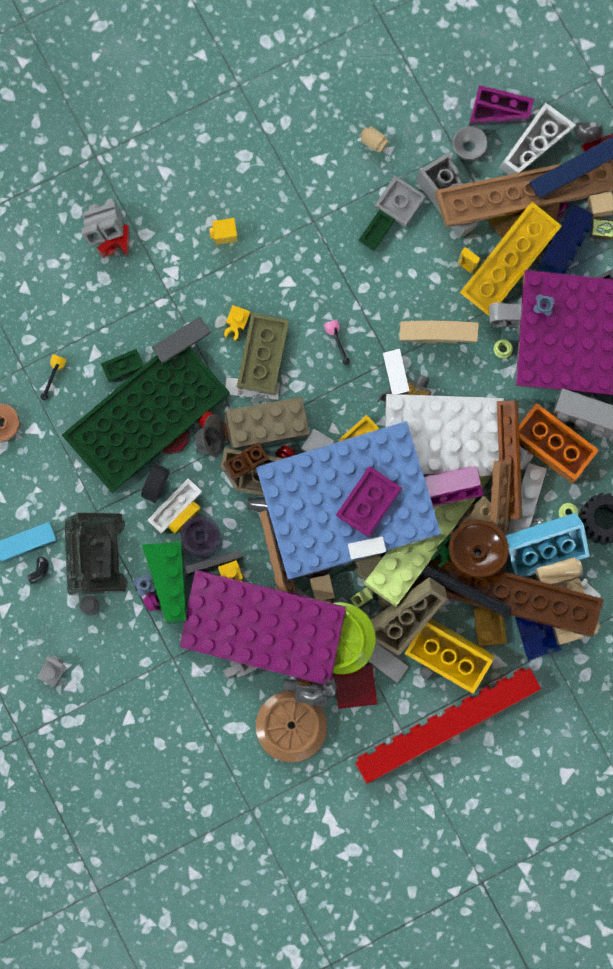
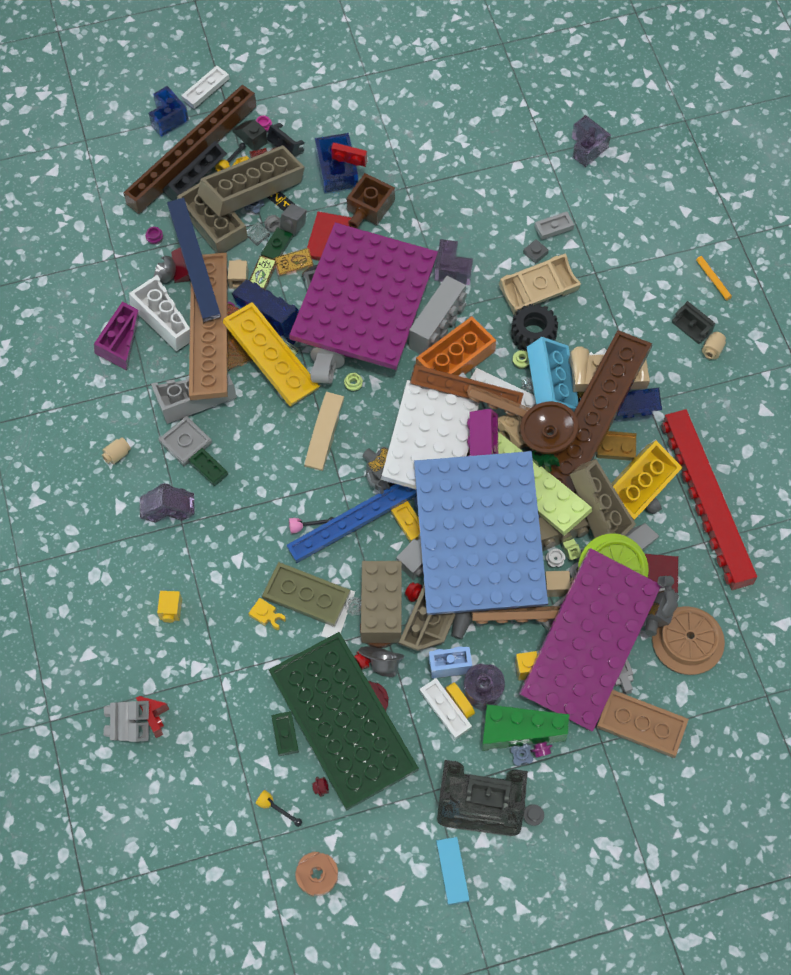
camera: 75 degrees left, 15 degrees down
black arm [27,557,49,584] -> none
light grey bracket [37,655,66,688] -> none
black tyre [141,464,170,503] -> none
dark grey tile [152,316,211,364] -> none
dark grey tile [184,550,243,576] -> none
reddish brown slope [223,442,269,480] -> none
magenta tile [336,466,402,538] -> none
white sticker [348,537,386,559] -> none
white sticker [383,349,409,394] -> none
black axle [421,565,511,618] -> none
light grey piece [453,126,487,161] -> none
yellow tile [458,247,480,274] -> none
sand blue plate [533,294,555,316] -> none
none -> clear purple brick [140,483,195,523]
none -> blue plate [287,484,417,563]
none -> dark red plate [312,777,329,797]
none -> light blue brick [429,647,472,679]
none -> white plate [546,549,565,567]
none -> medium nougat plate [597,690,689,758]

